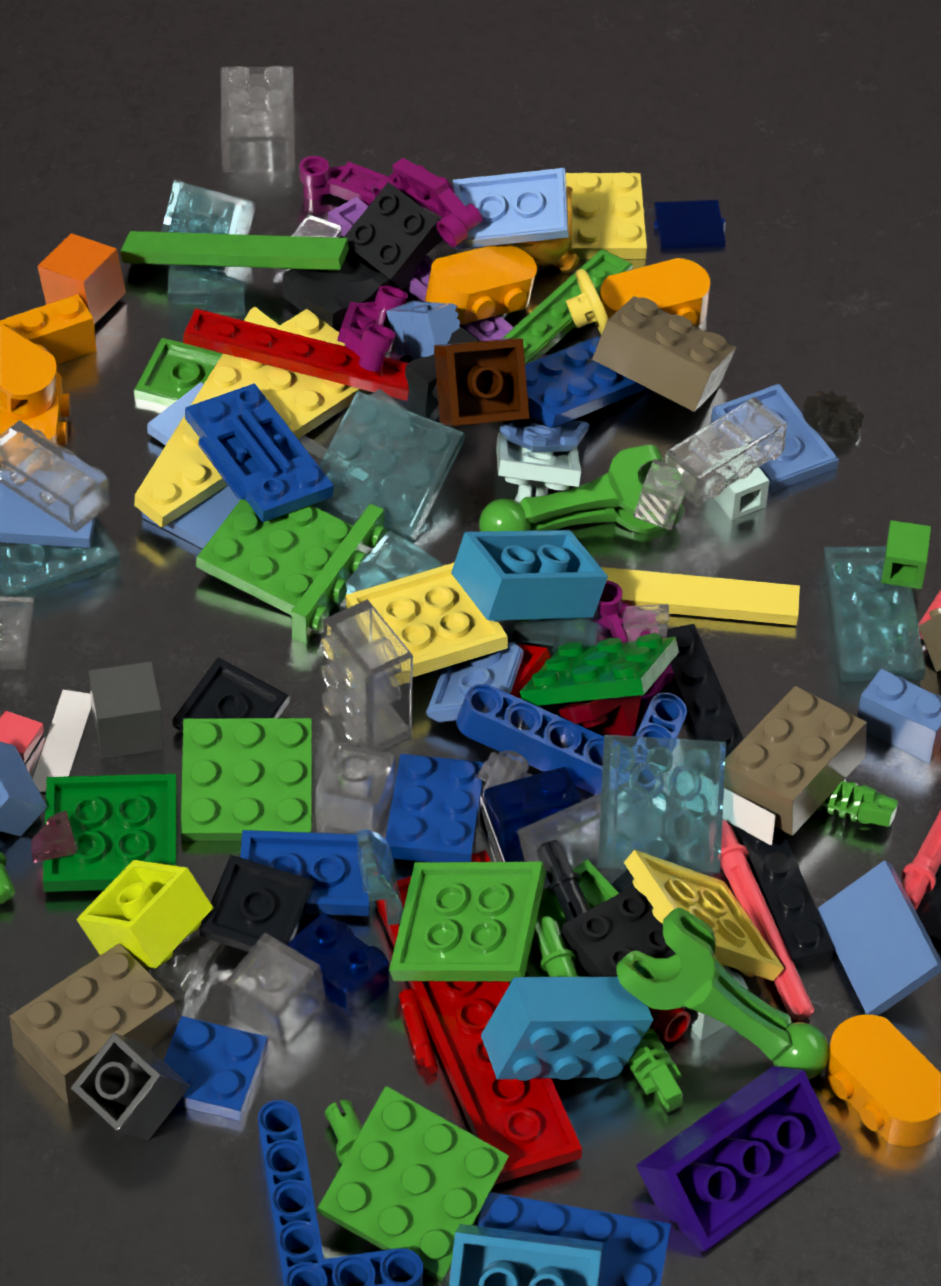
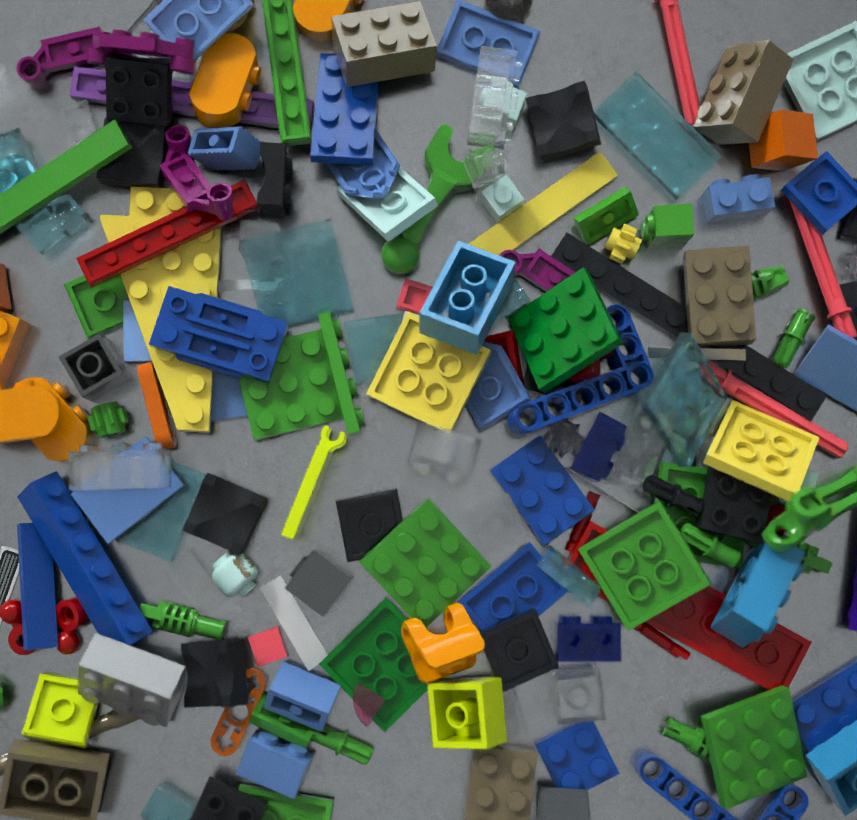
camera: 40 degrees left, 35 degrees up
reddish brown brick [434,338,529,426] -> none
light yellow piece [566,269,609,335] -> none
clear tile [622,604,670,642] -> none
bright green brick [881,520,931,589] -> none
none -> dark grey head [59,333,132,402]
none -> bright green gear [87,401,129,439]
none -> orange beam [137,361,176,451]
none -> black brick [182,473,267,555]
none -> light aqua head [212,551,258,598]
none -> neon yellow tile [281,425,347,540]
none -> light orange piece [401,603,485,684]
none -> light aqua brick [480,174,524,223]
none -> black brick [525,81,602,161]
none -> bright green plate [573,187,639,245]
none -> light yellow gear [605,223,642,264]
none -> bright green brick [641,204,694,249]
none -> bright green axle [772,308,816,368]

